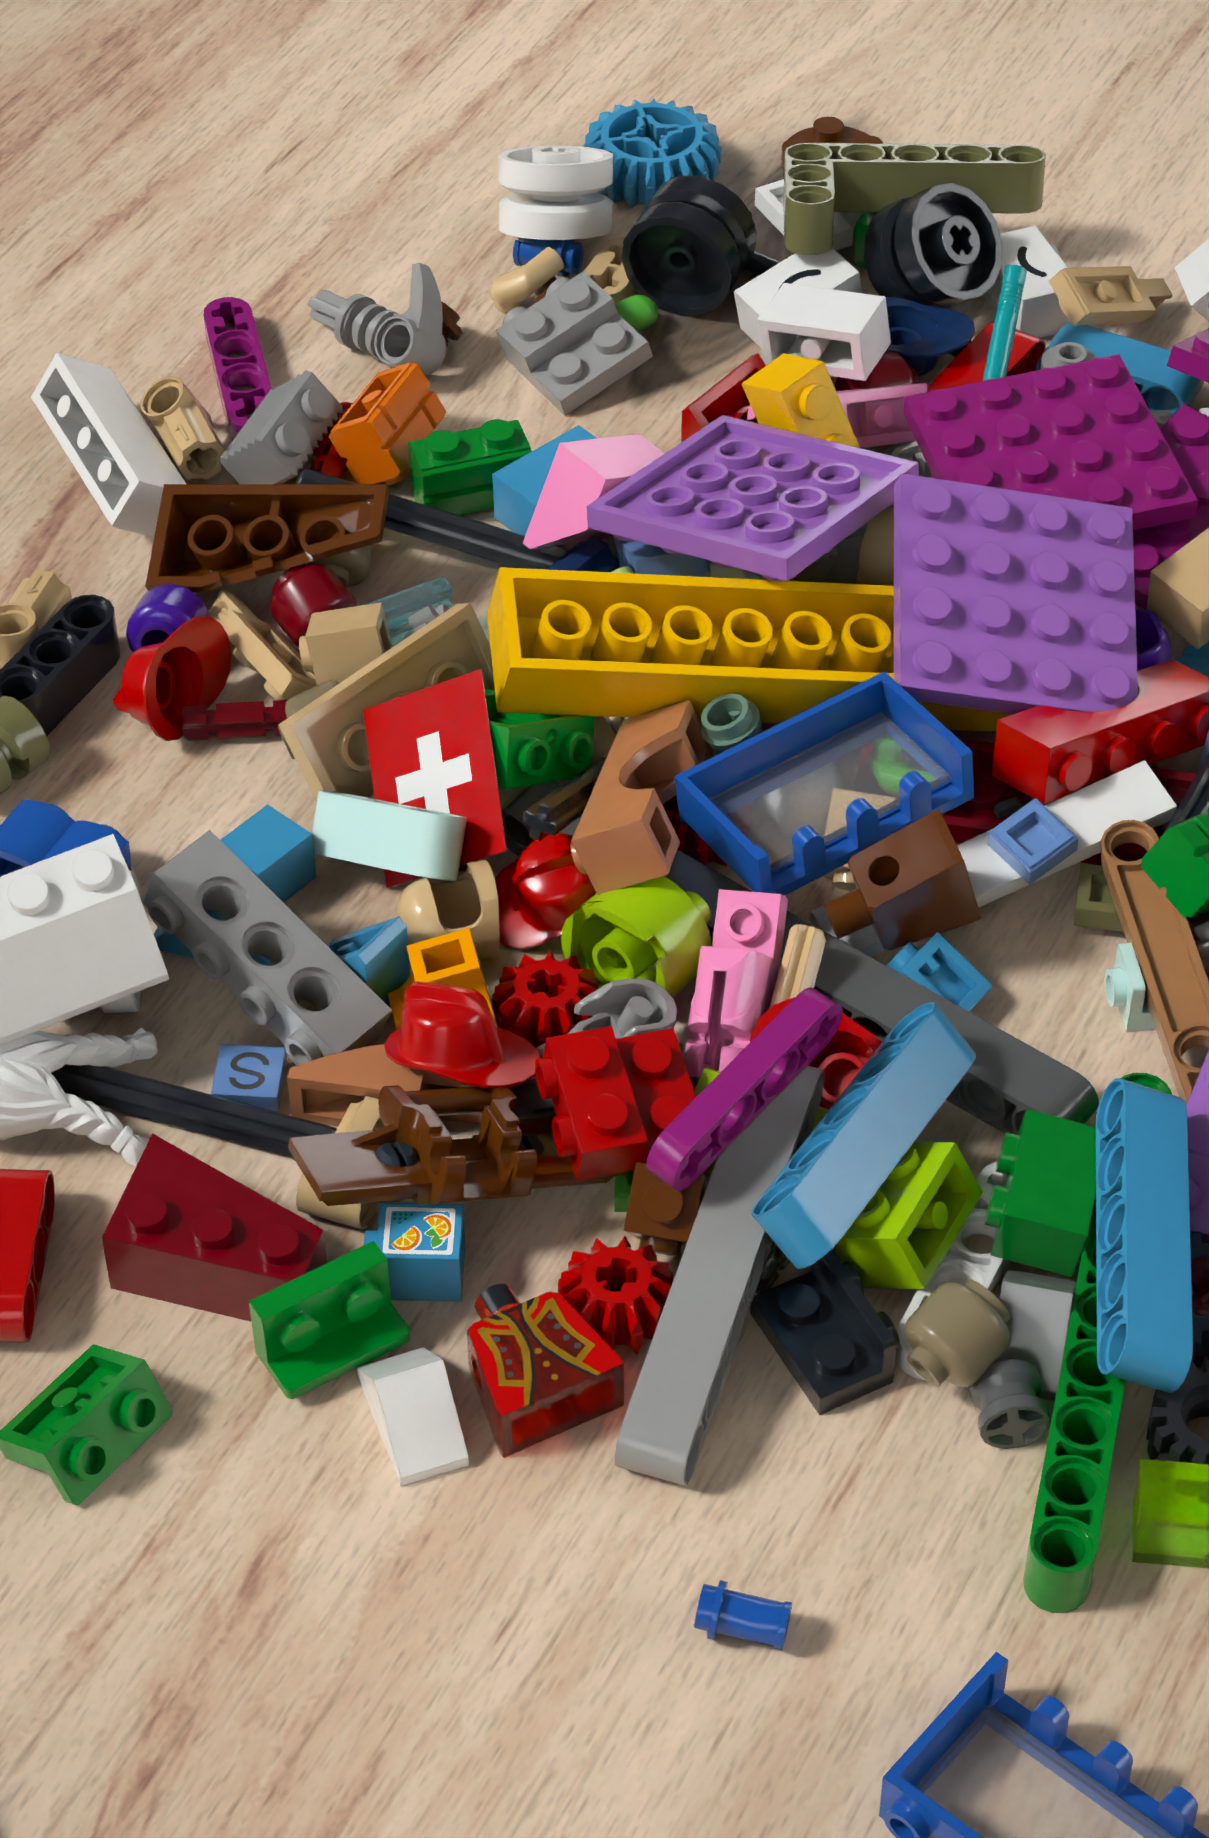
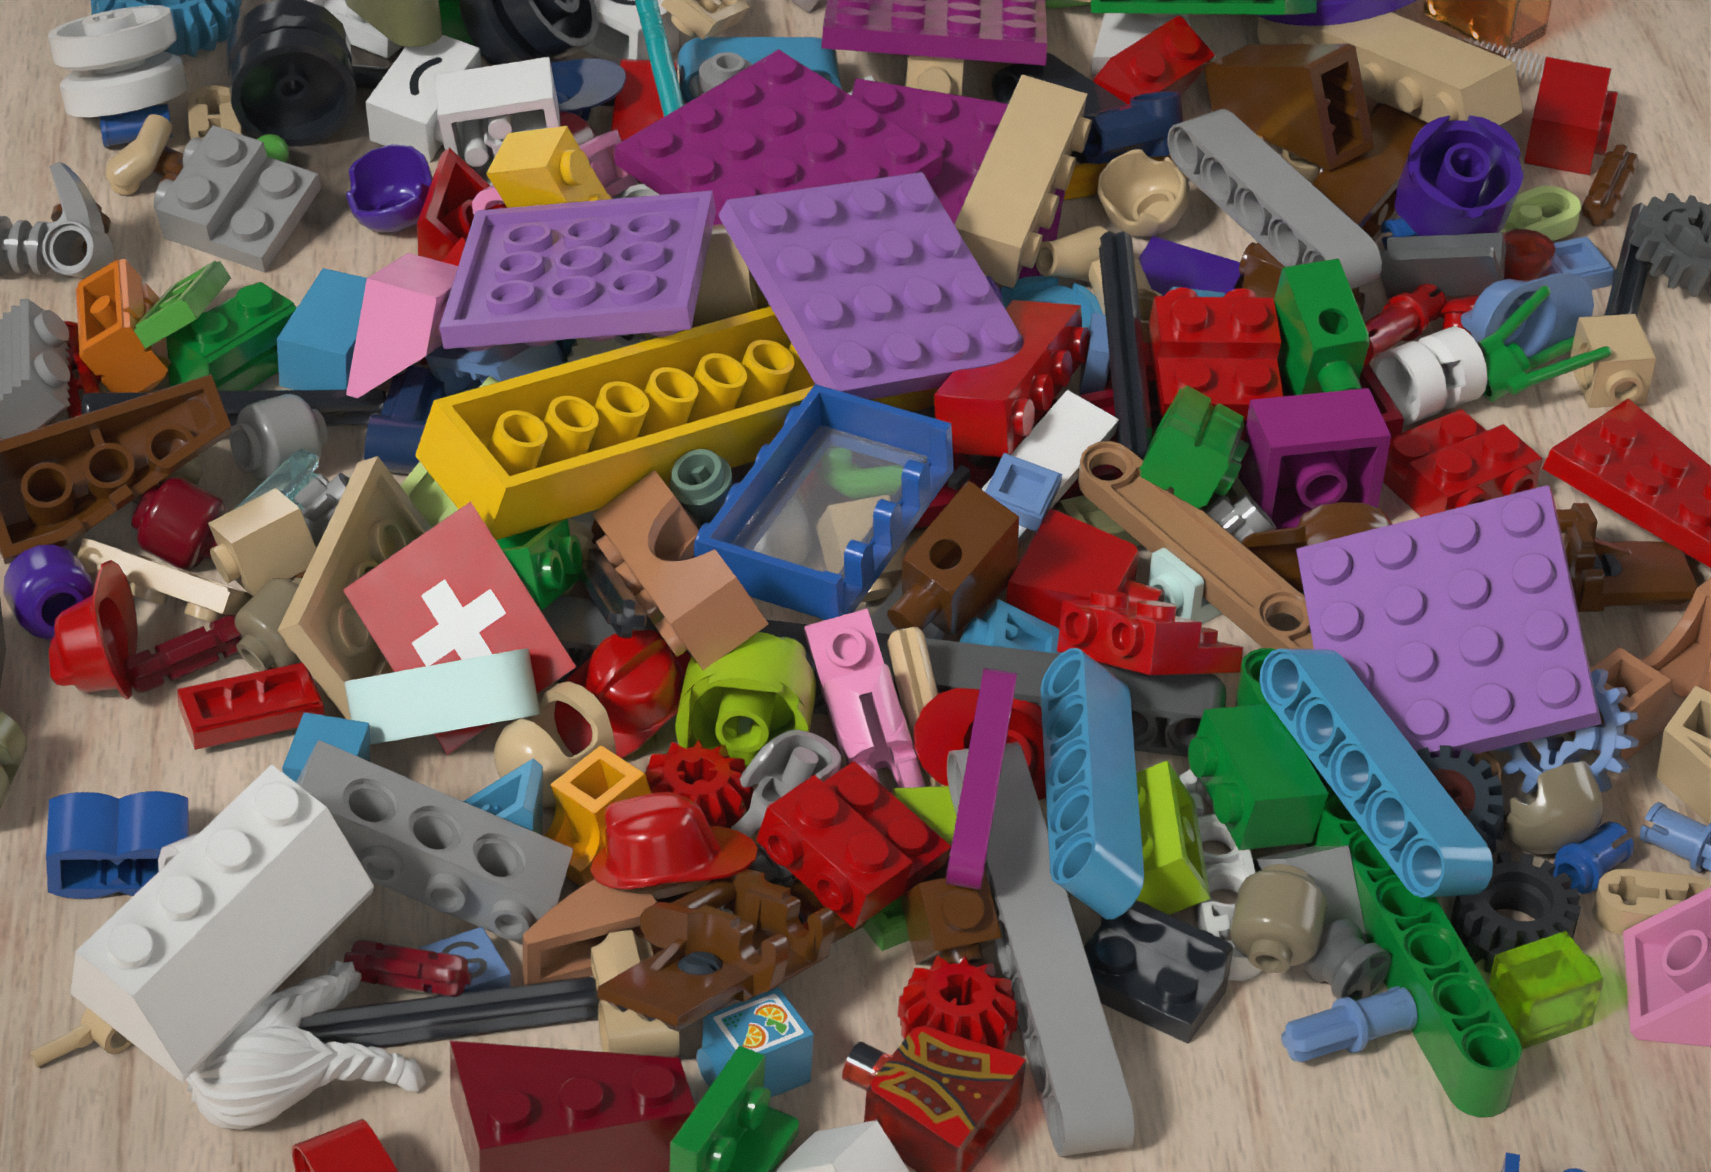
camera: 35 degrees left, 5 degrees down
none -> bright green tile [134,260,231,349]
none -> red plate [177,663,324,750]
none -> light grey head [230,394,328,482]
none -> dark red axle [344,940,472,998]
none -> dark purple hair [346,144,433,232]
none -> red torso [1006,509,1165,629]
none -> red plate [1057,590,1243,675]
none -> medium blue axle [1281,986,1417,1062]

